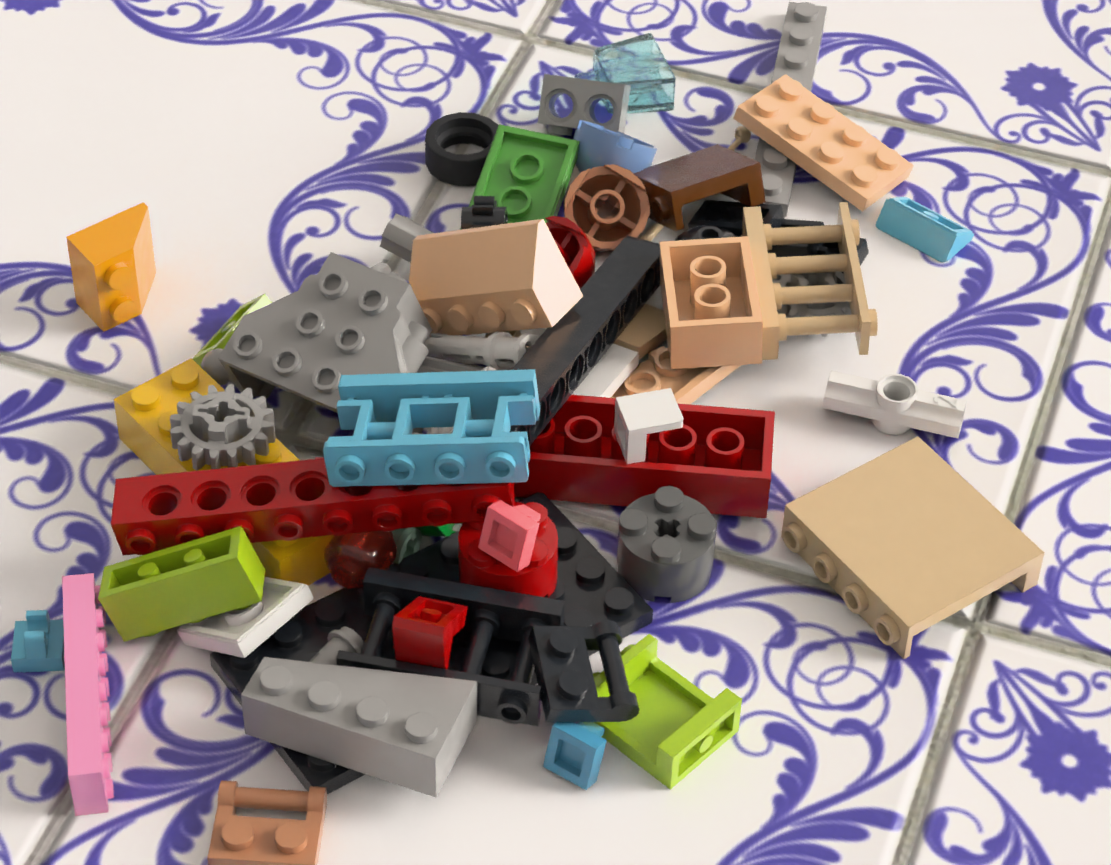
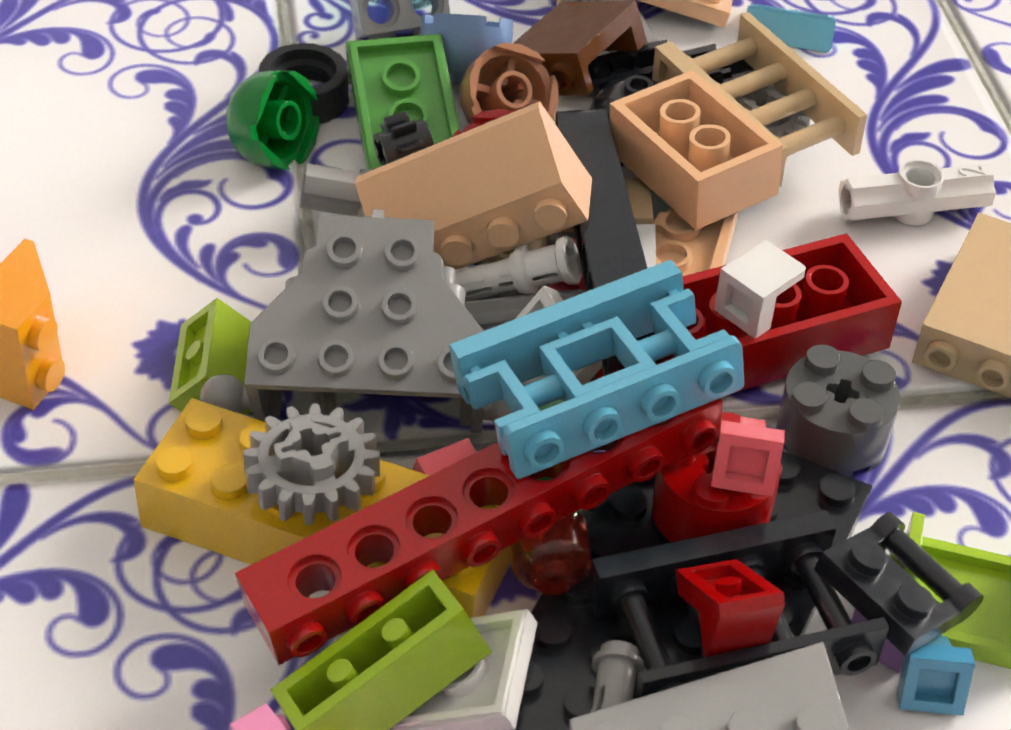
camera: 30 degrees left, 0 degrees up
none -> green cylinder [226,70,320,170]

